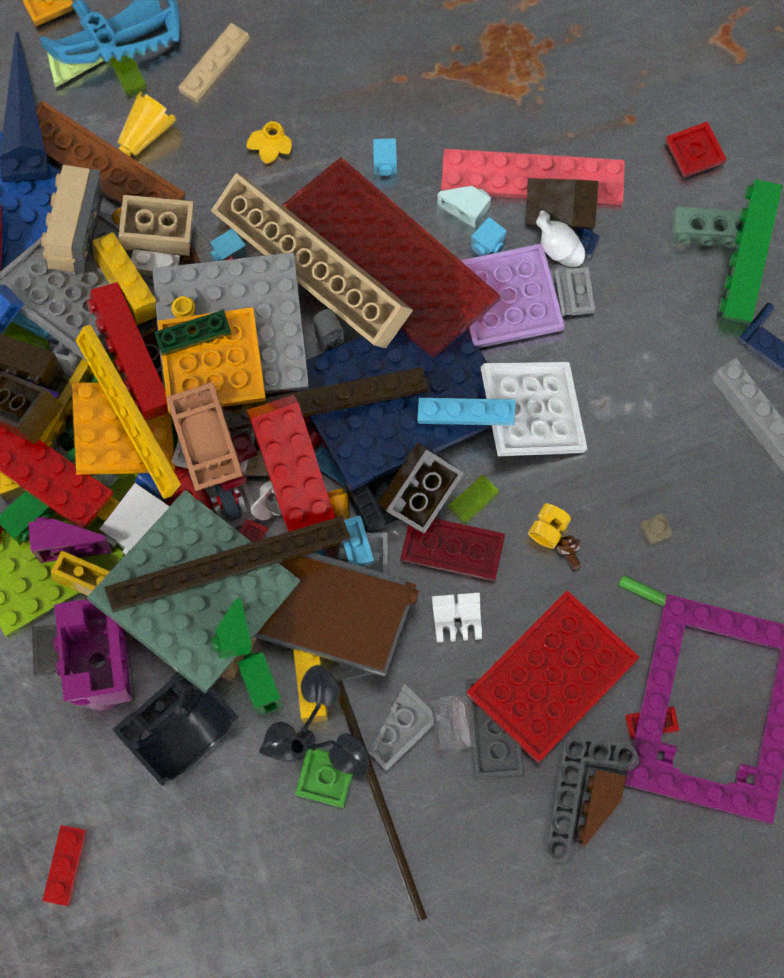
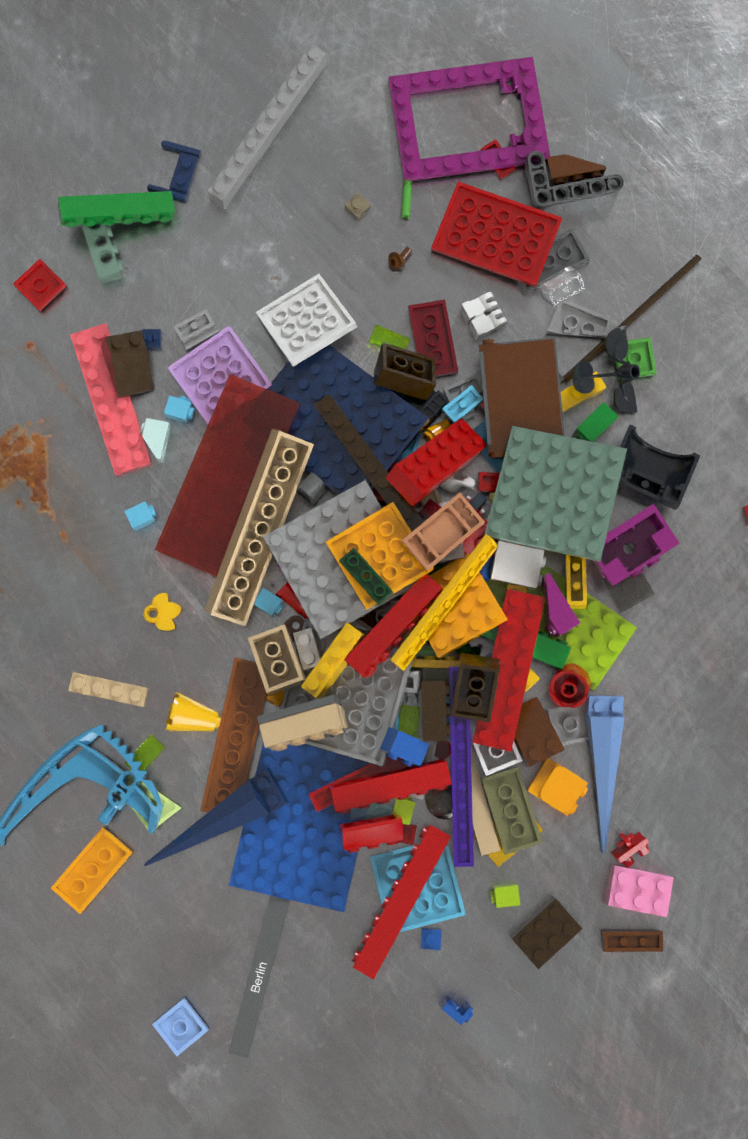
camera: 115 degrees left, 10 degrees up
dark brown plate [104,516,351,613] -> none
yellow plate [171,296,196,318] -> none
green slope [211,598,252,659] -> none
medium azure plate [417,398,516,426] -> none
yellow wheel [528,503,571,549] -> none
white hair [536,211,585,267] -> none

